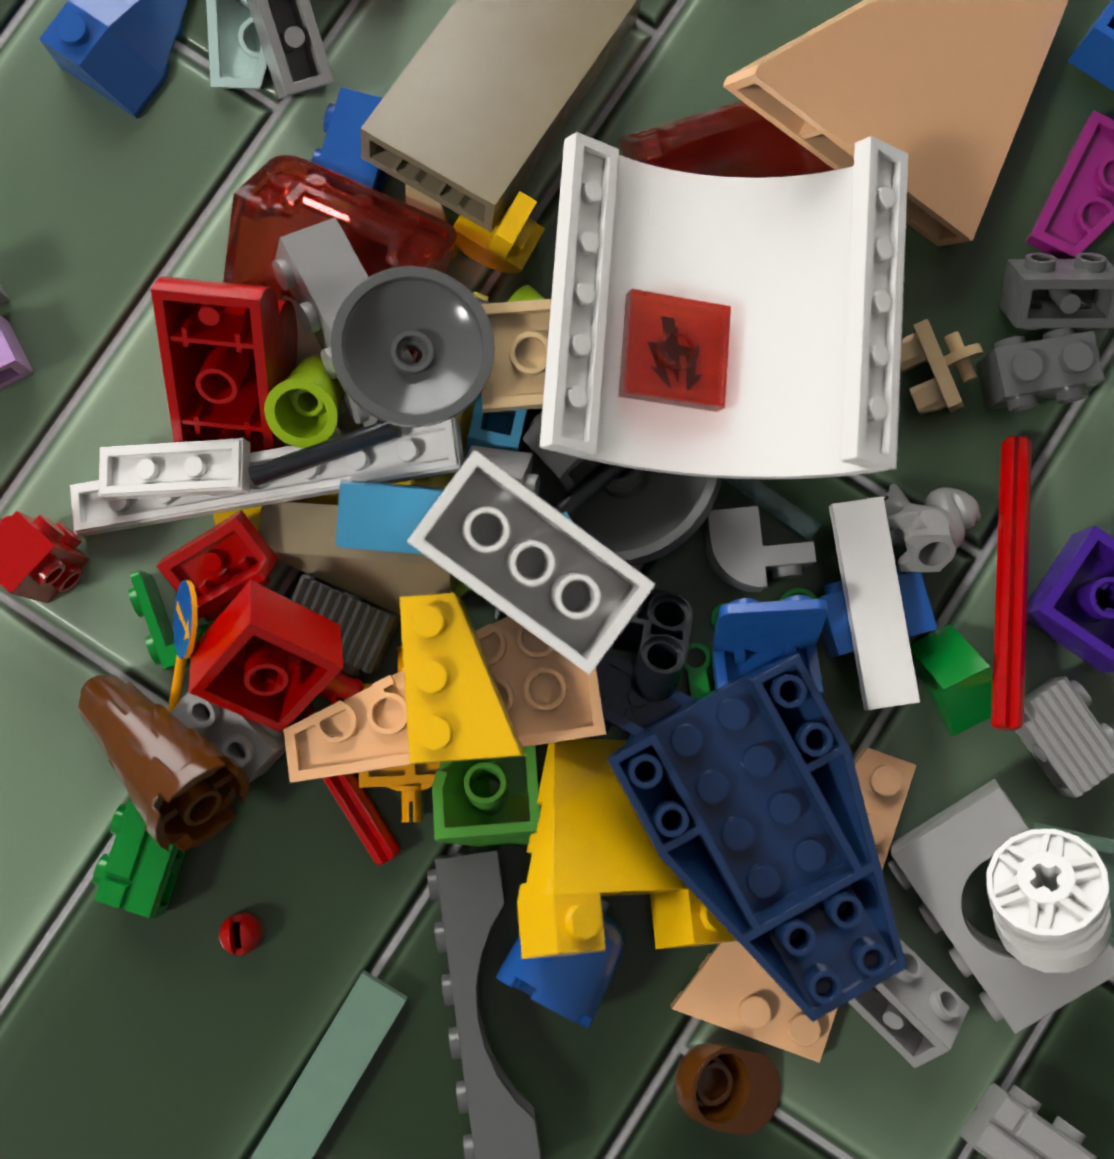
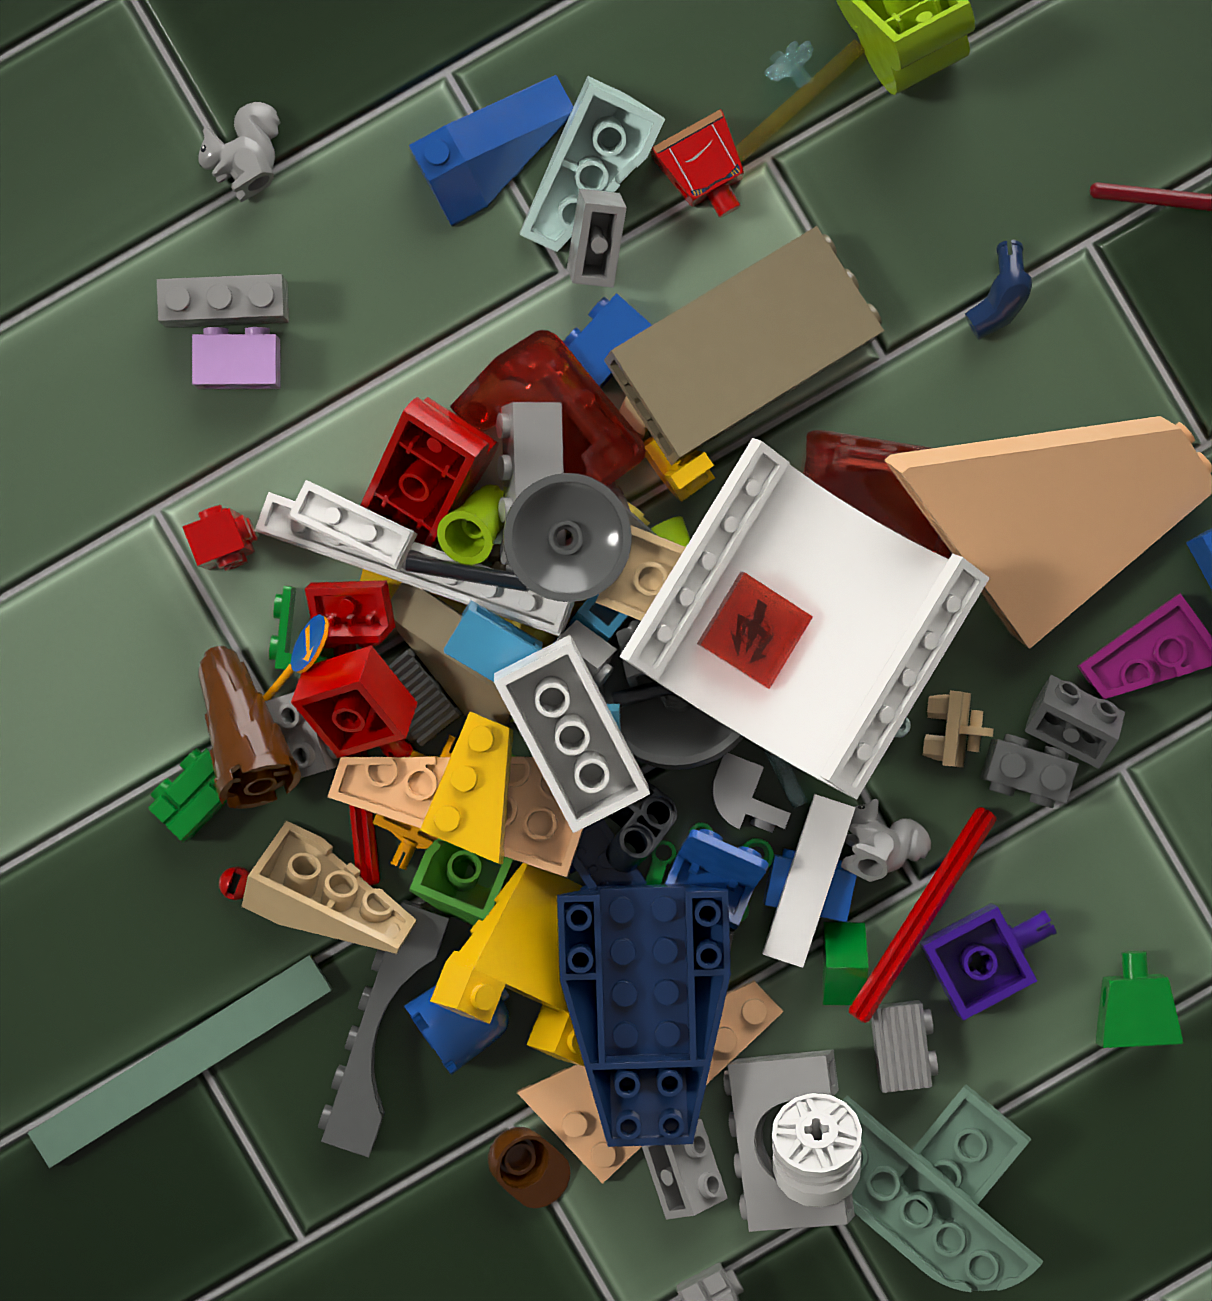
camera: 30 degrees right, 5 degrees up
none -> tan wedge [242,821,416,954]

